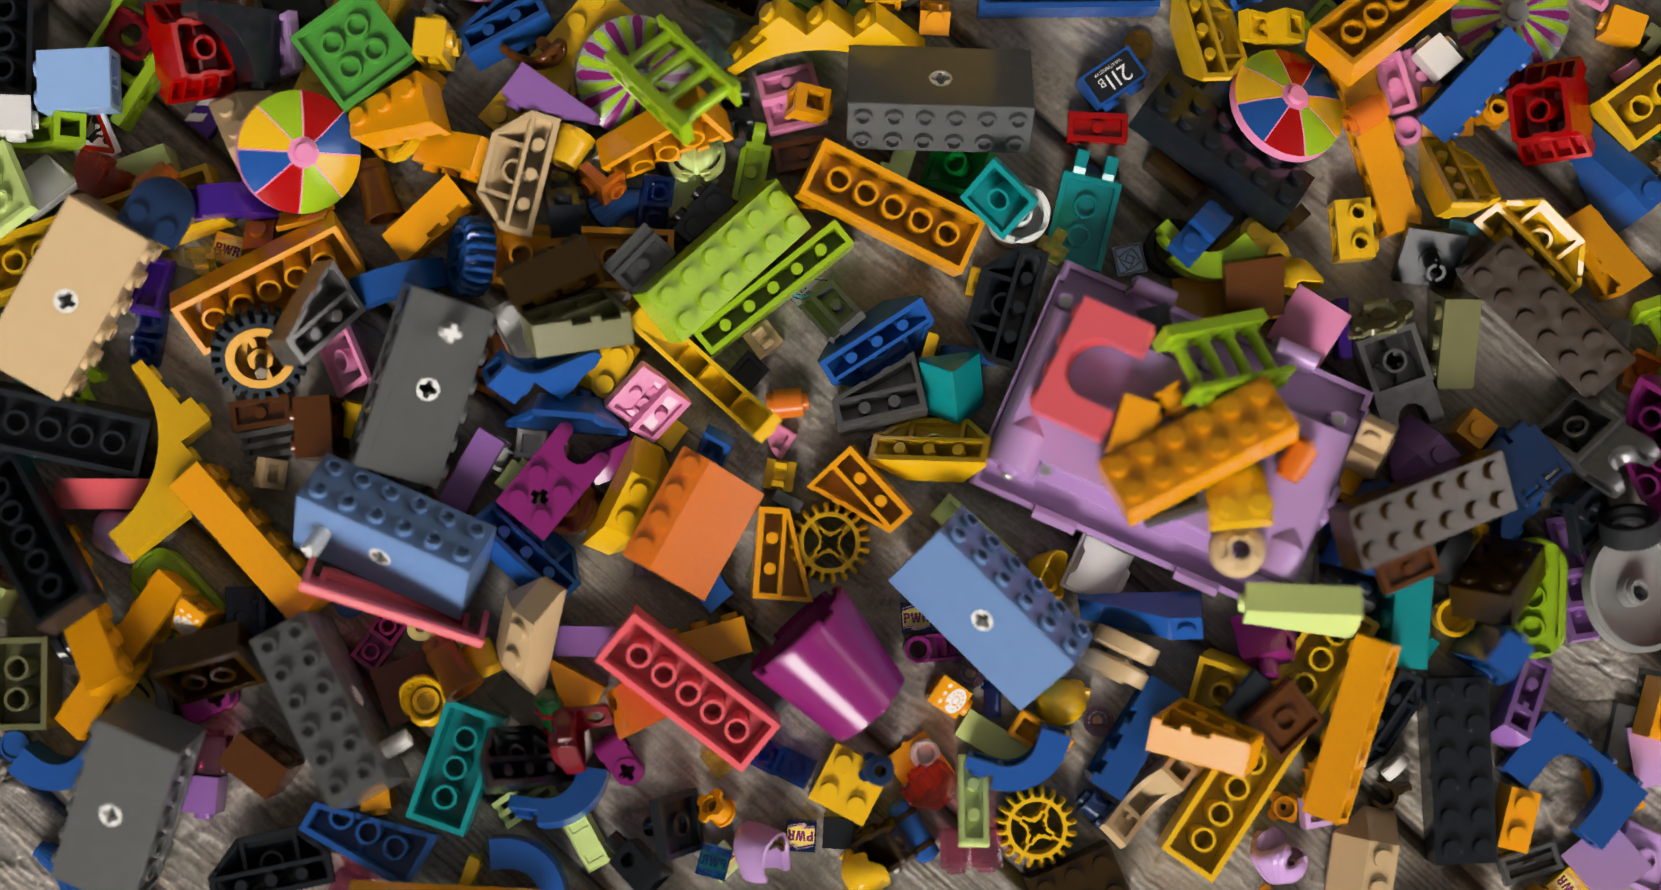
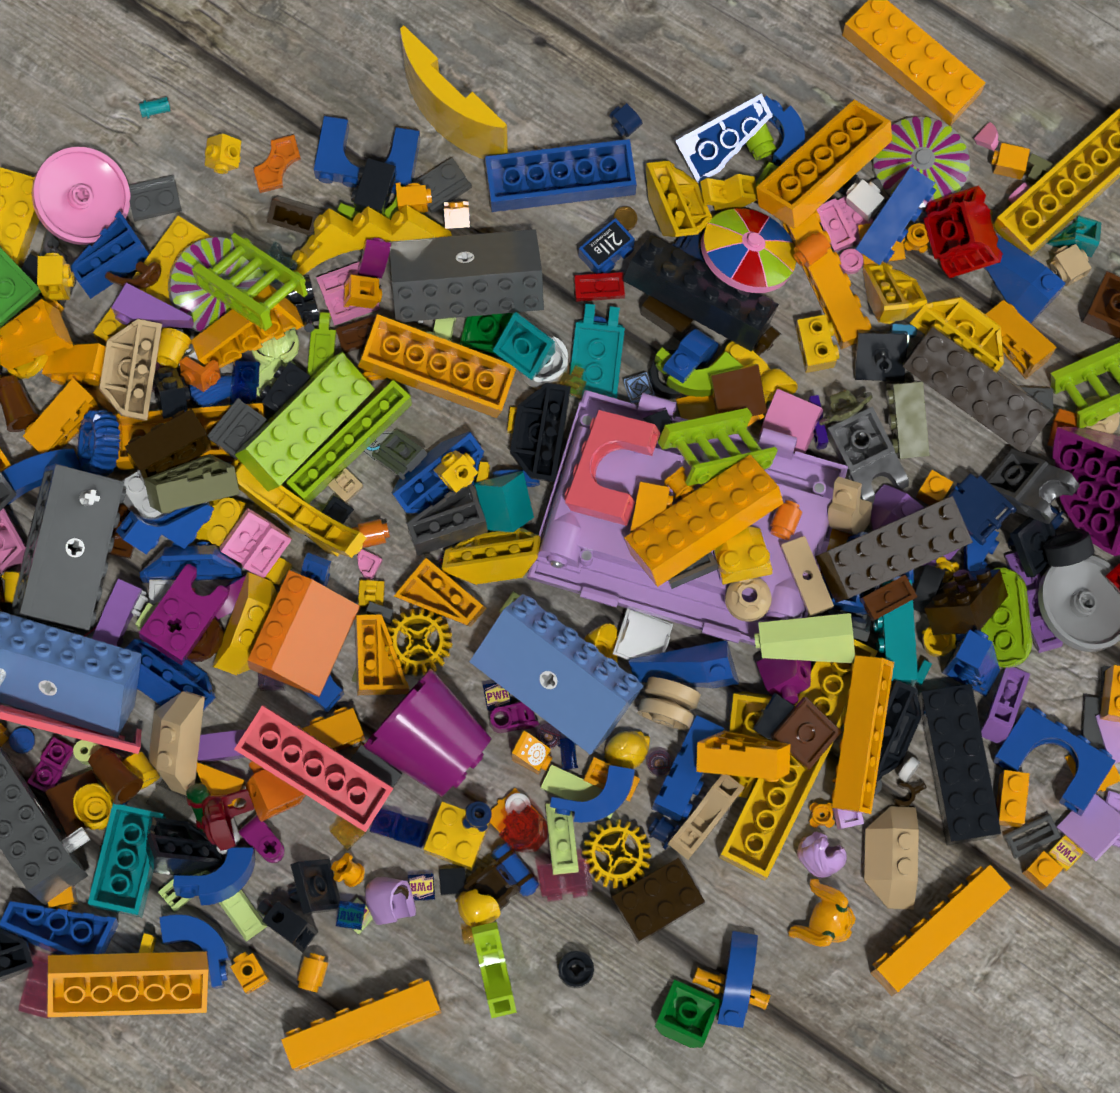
camera: 10 degrees left, 10 degrees down
none -> magenta slope [358,238,391,279]
none -> yellow brick [434,450,478,493]
none -> tan tile [780,536,834,617]

